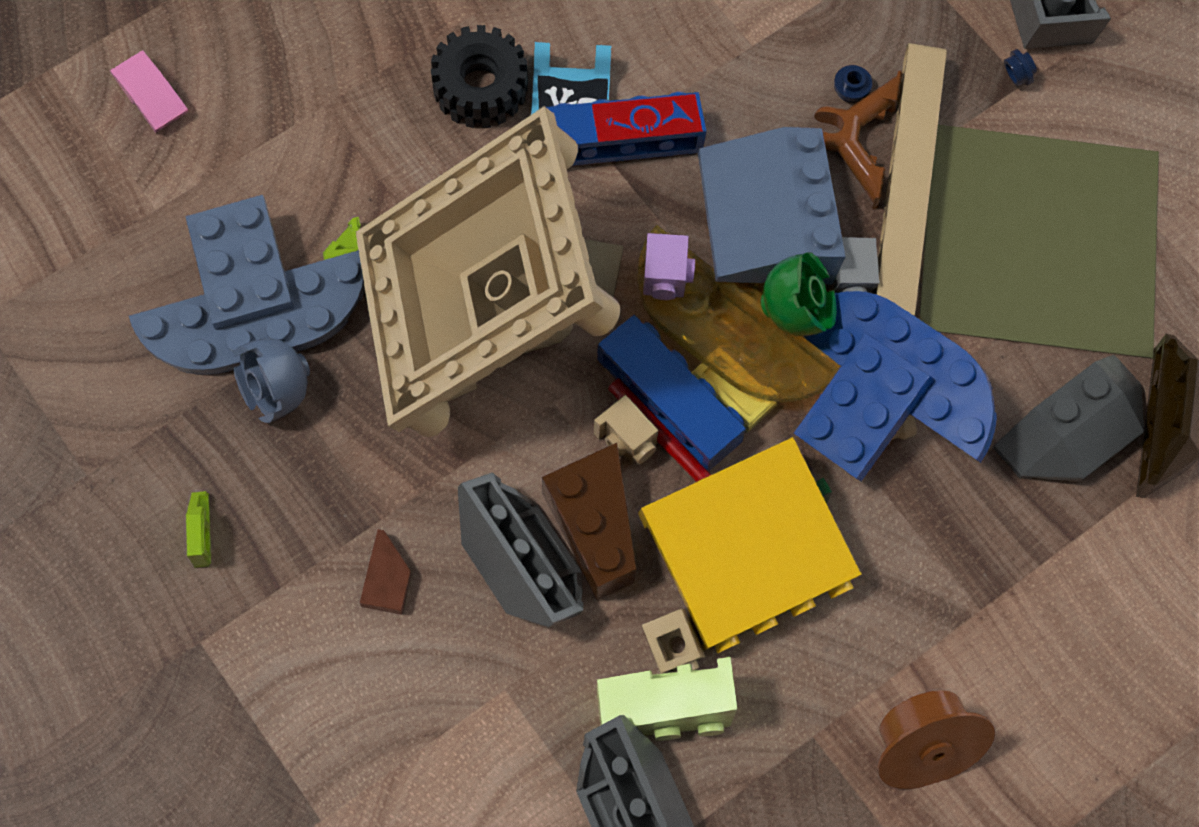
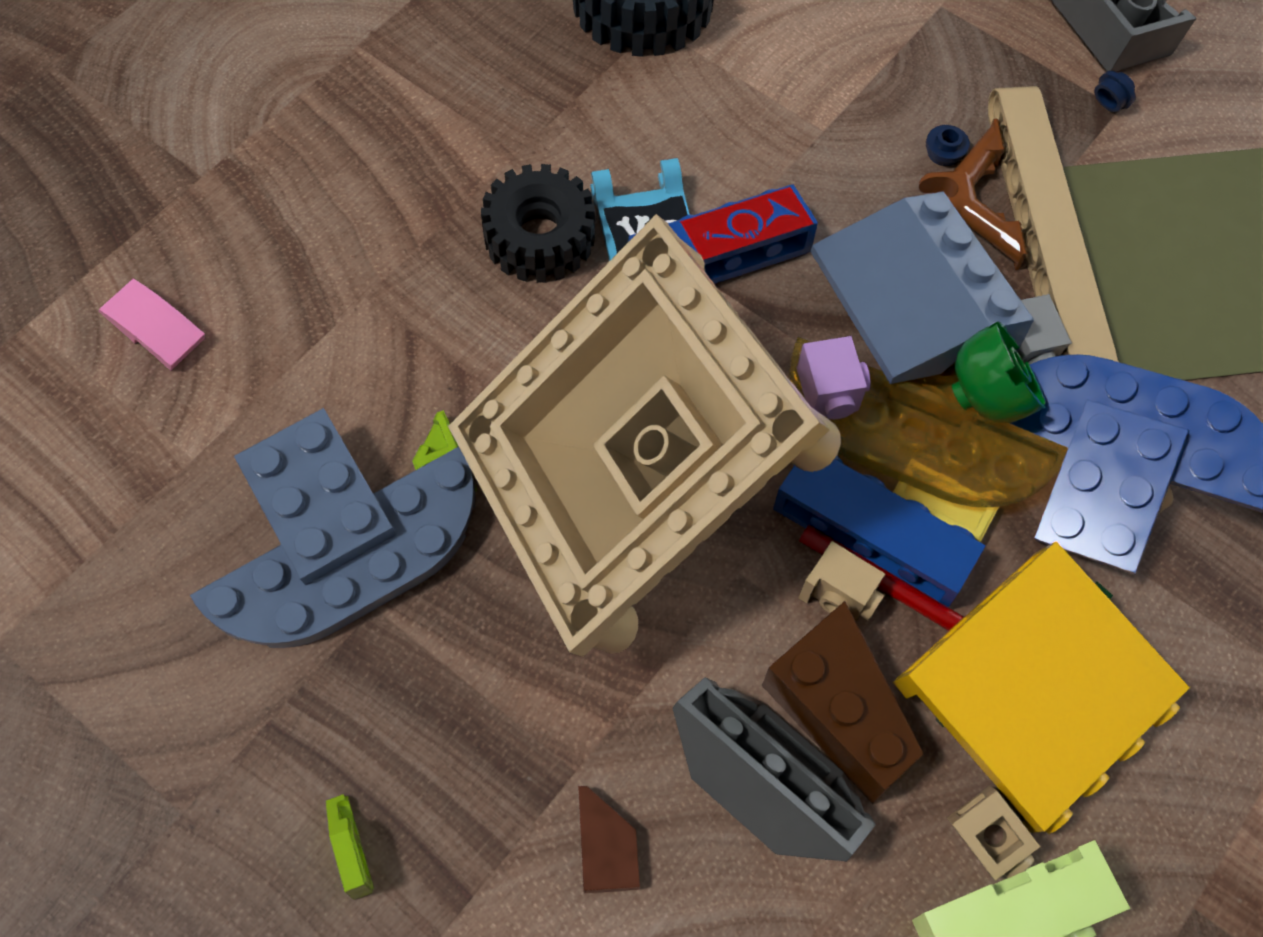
camera: 15 degrees left, 5 degrees down
sand blue cylinder [233,338,310,423] -> none

